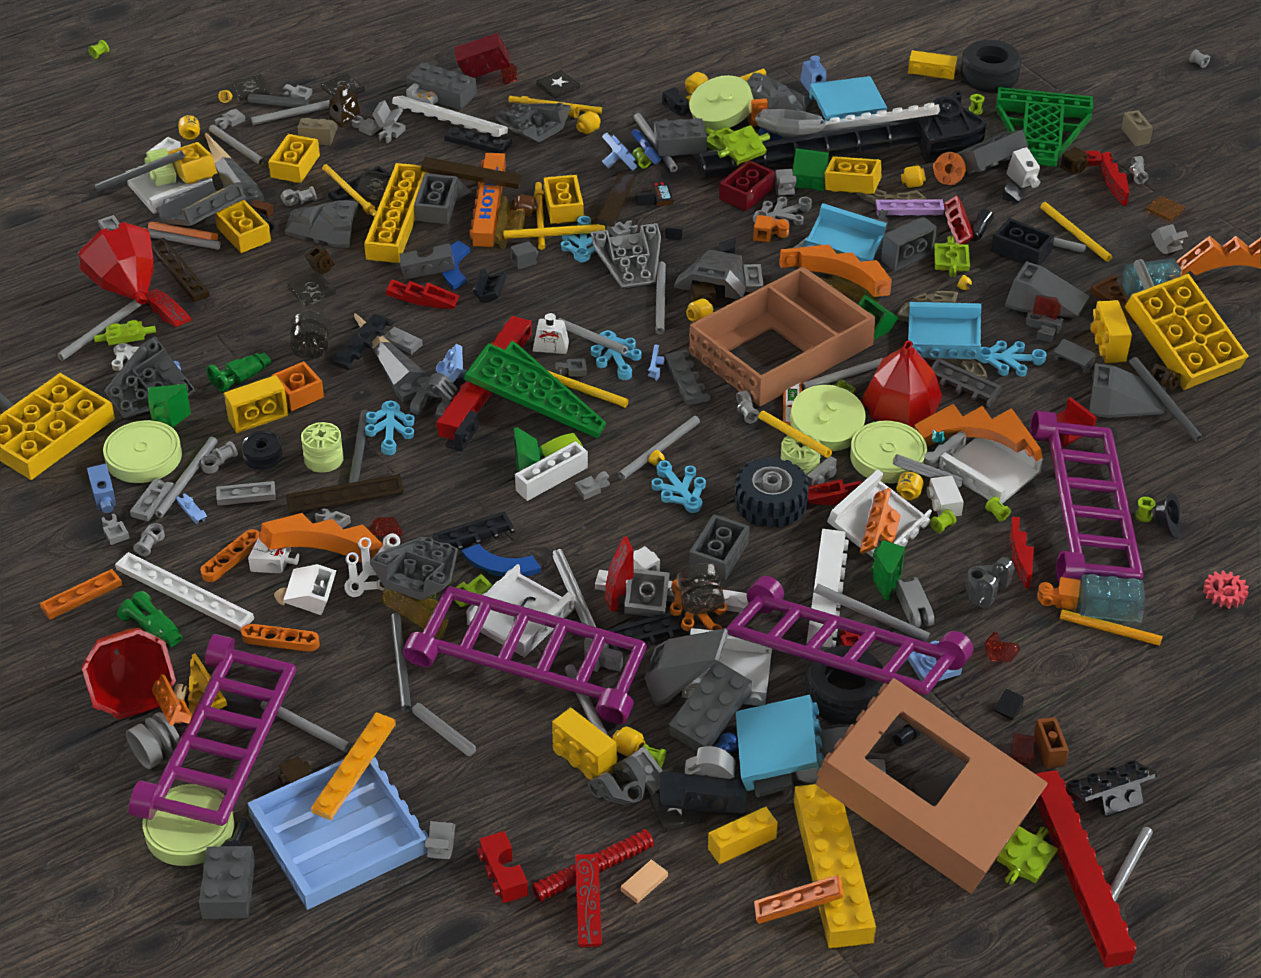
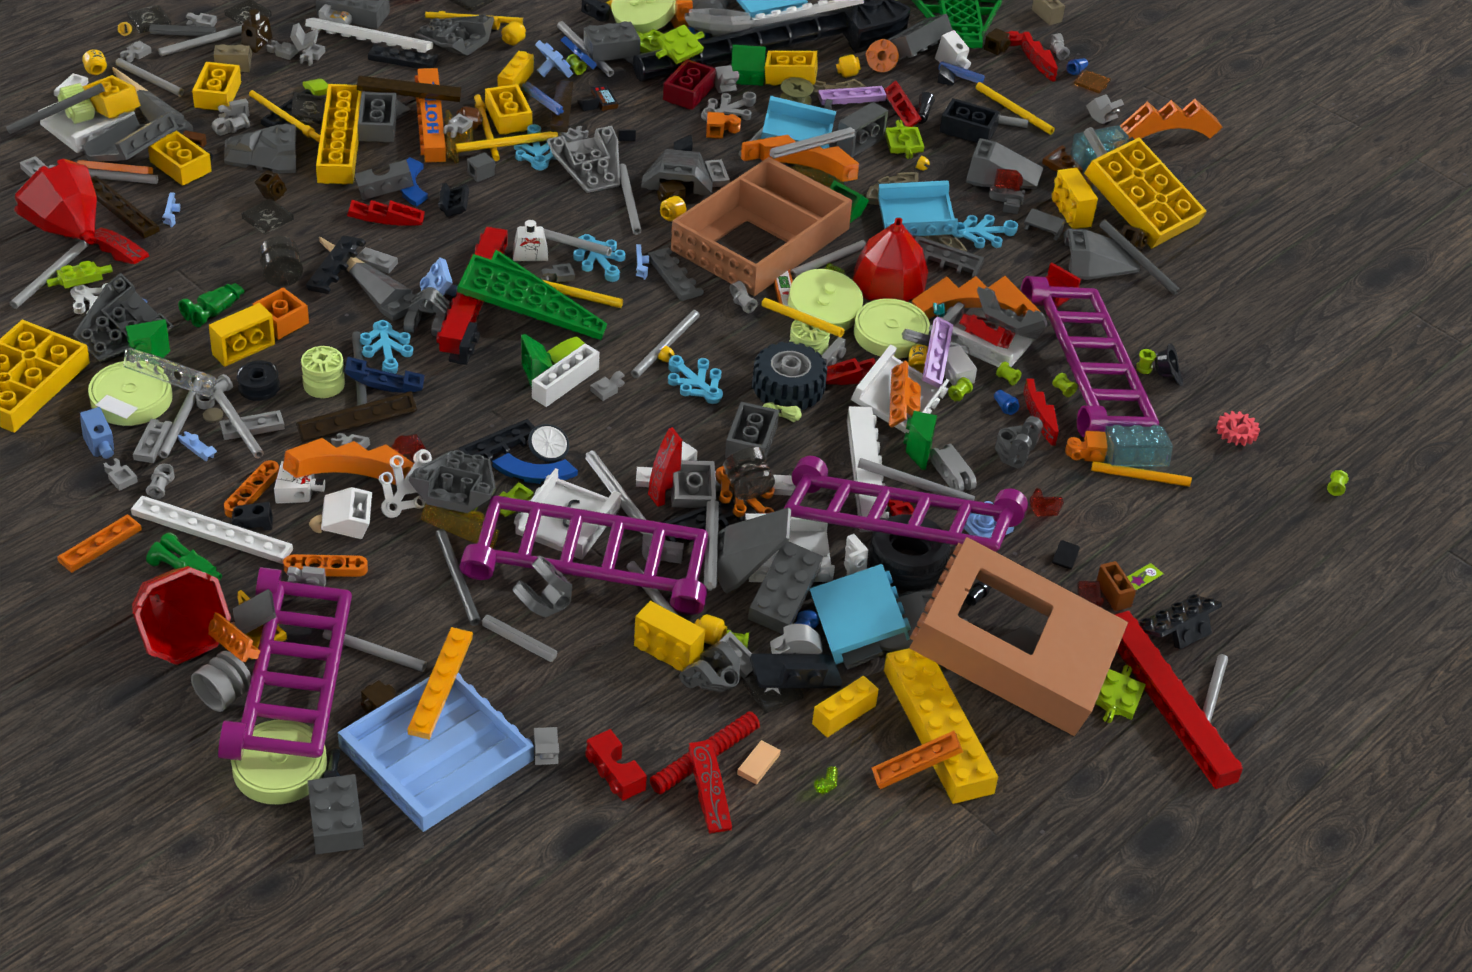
camera: 15 degrees left, 0 degrees up
none -> white sticker [95,395,138,419]
none -> clear piece [123,348,217,397]
none -> light blue piece [162,193,180,228]
none -> dark tan piece [203,408,223,423]
none -> light grey piece [213,390,264,458]
none -> light grey plate [218,98,249,119]
none -> black leg [231,502,273,531]
none -> dark grey piece [233,589,276,634]
none -> light grey plate [287,566,326,587]
none -> lime slope [303,78,328,97]
none -> dark blue slope [345,357,425,393]
none -> light grey plate [443,114,473,138]
none -> yellow brick [498,51,534,88]
none -> dark grey piece [512,556,572,618]
none -> blue axle [522,82,564,115]
none -> white wheel [528,424,569,462]
none -> light grey axle [704,499,719,591]
none -> yellowish green piece [763,402,802,423]
none -> light grey axle [770,127,855,159]
none -> olive piece [780,77,814,105]
none -> clear neon green arm [814,767,838,794]
none -> white bracket [844,534,868,576]
none -> lavender plate [922,317,953,388]
none -> blue axle [938,61,985,83]
none -> red hips [959,313,1016,349]
none -> dark grey wedge [977,287,1048,339]
none -> blue cone [994,390,1020,415]
none -> lime bush [1052,373,1078,397]
none -> blue cone [1067,58,1088,75]
none -> lime sticker [1127,563,1163,590]

